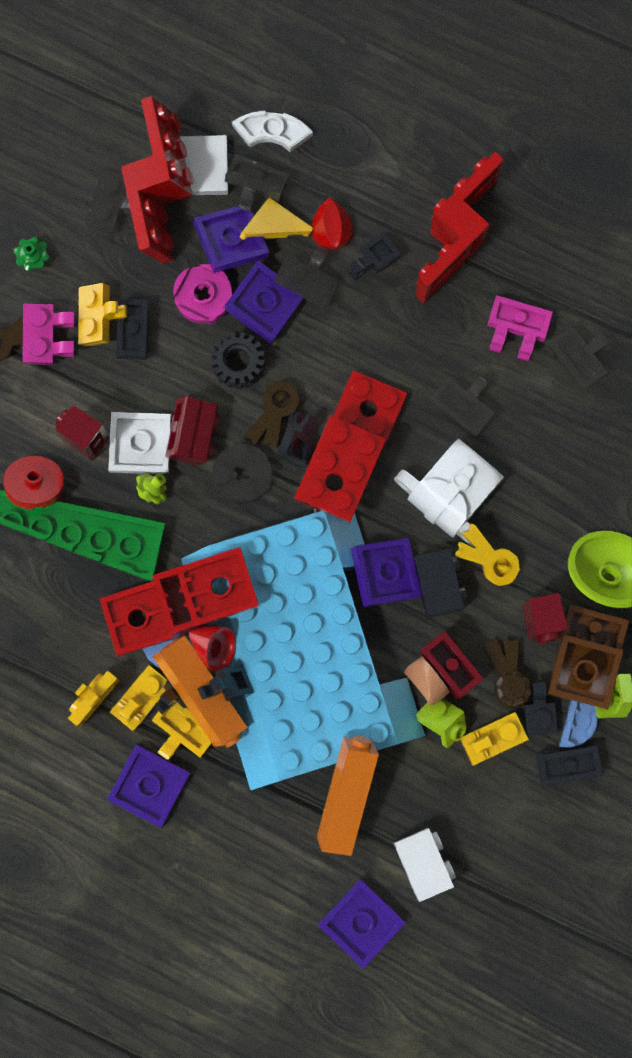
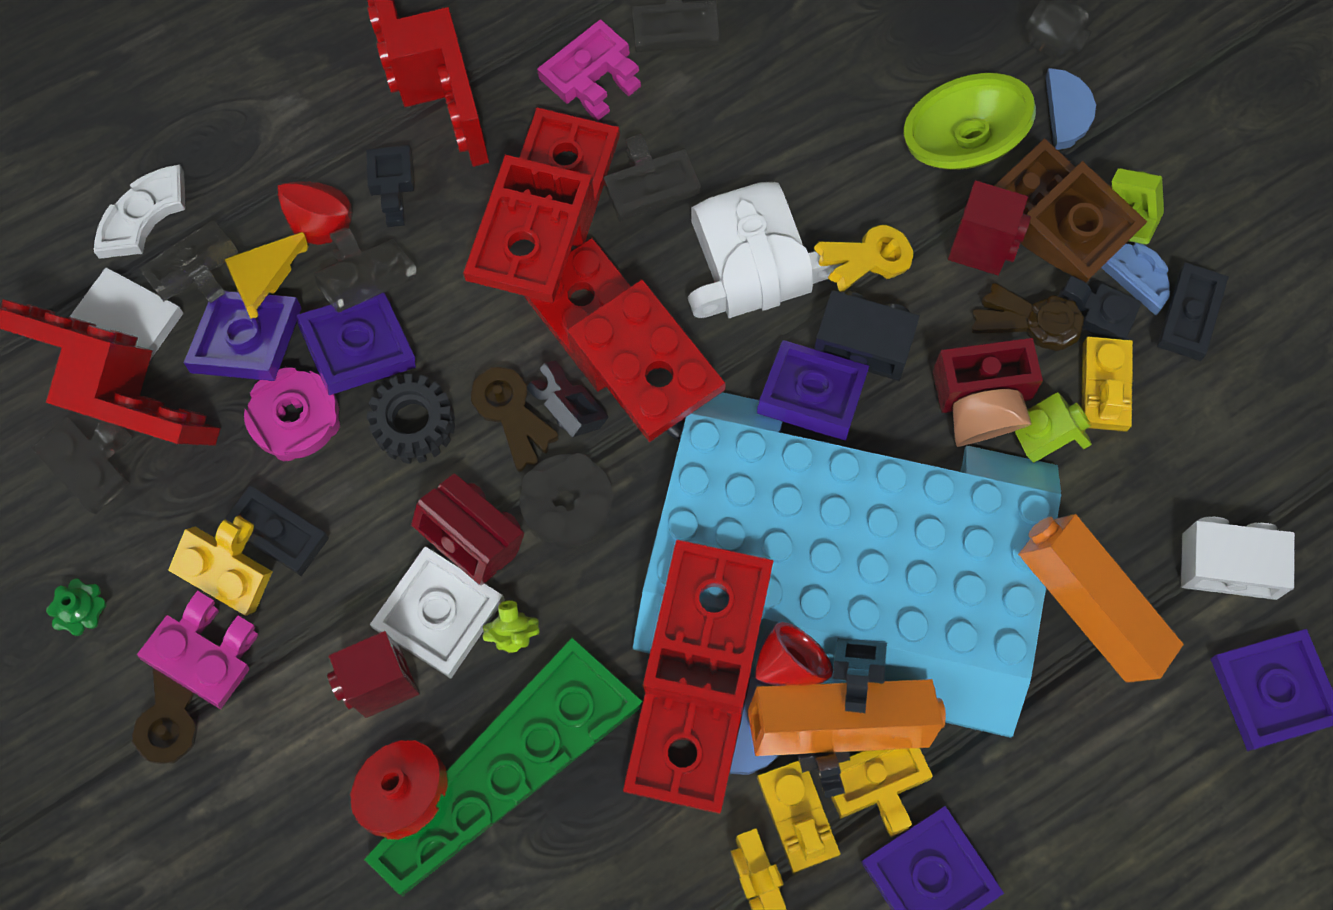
camera: 55 degrees left, 10 degrees down
none -> red bracket [463,108,620,303]

